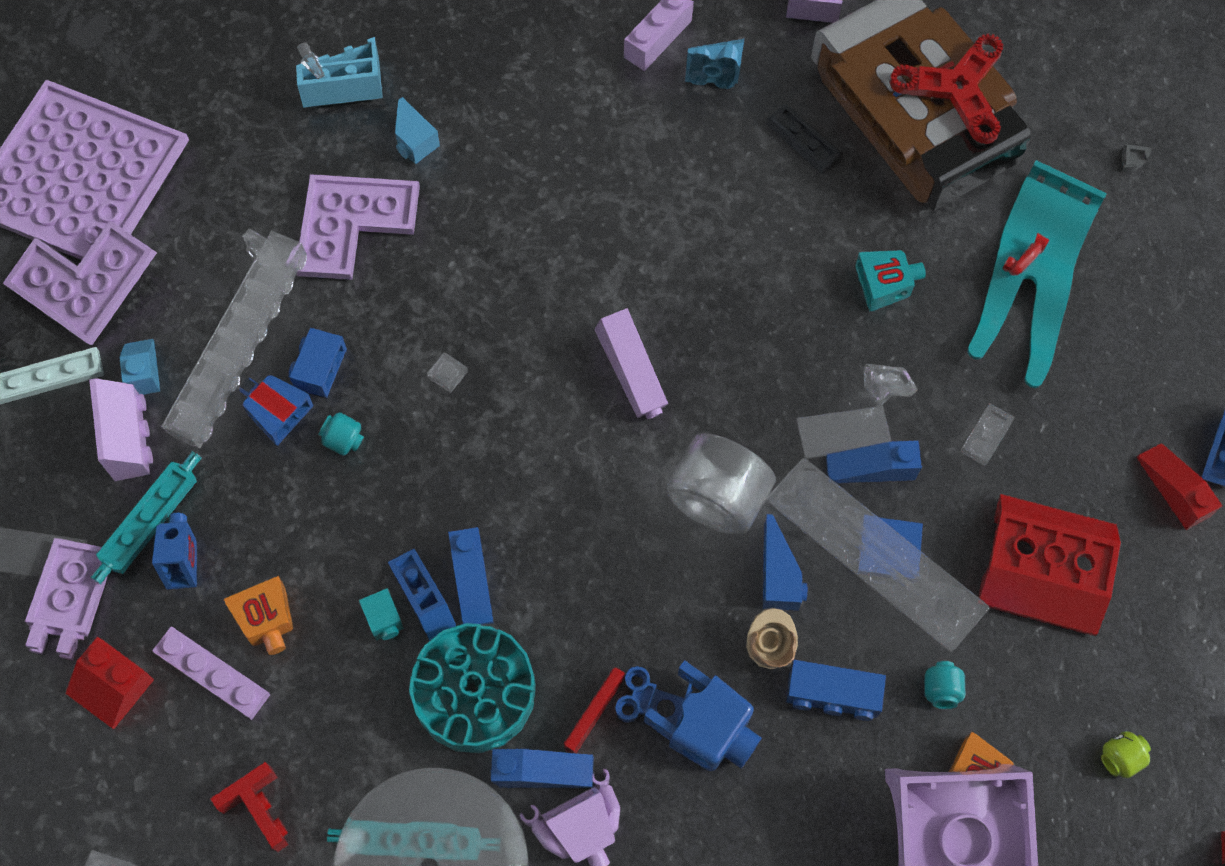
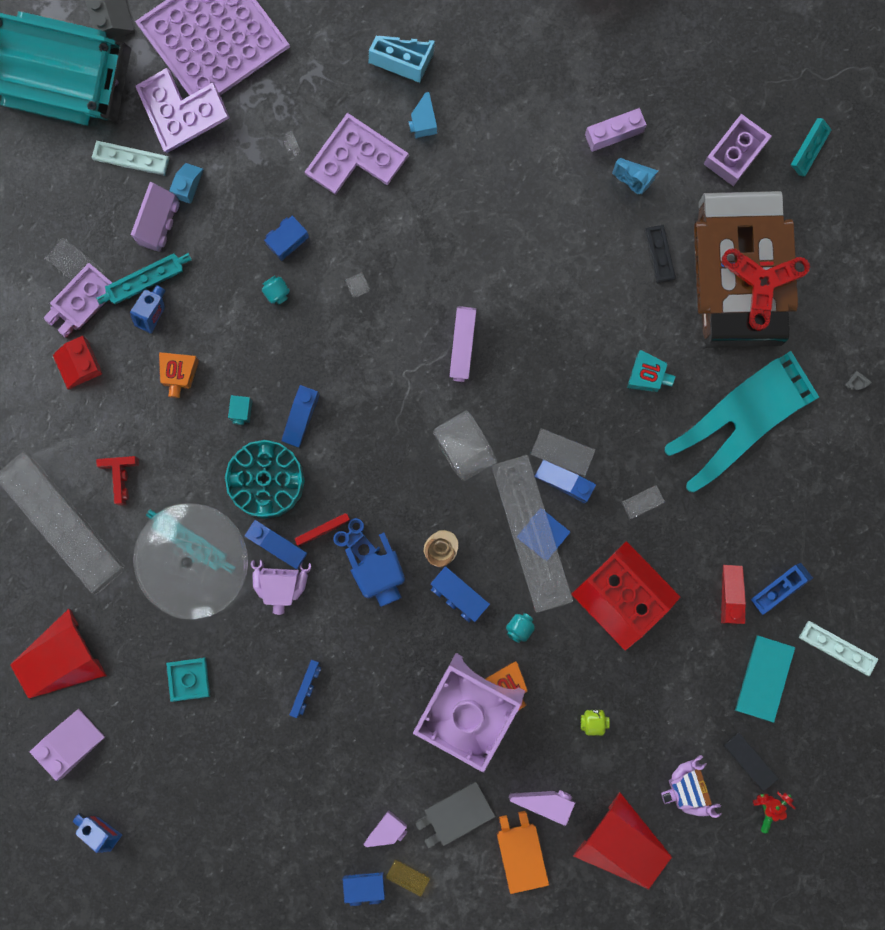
camera: 35 degrees right, 15 degrees up
lavender plate [152,626,270,720] -> none
clear brick [161,230,307,449] -> none
torso [239,375,313,446] -> none
clear bar [297,42,325,79] -> none
blue slope [388,549,456,641] -> none
blue slope [763,514,808,611] -> none
clear slope [864,364,918,409] -> none
red arm [1002,233,1049,276] -> none

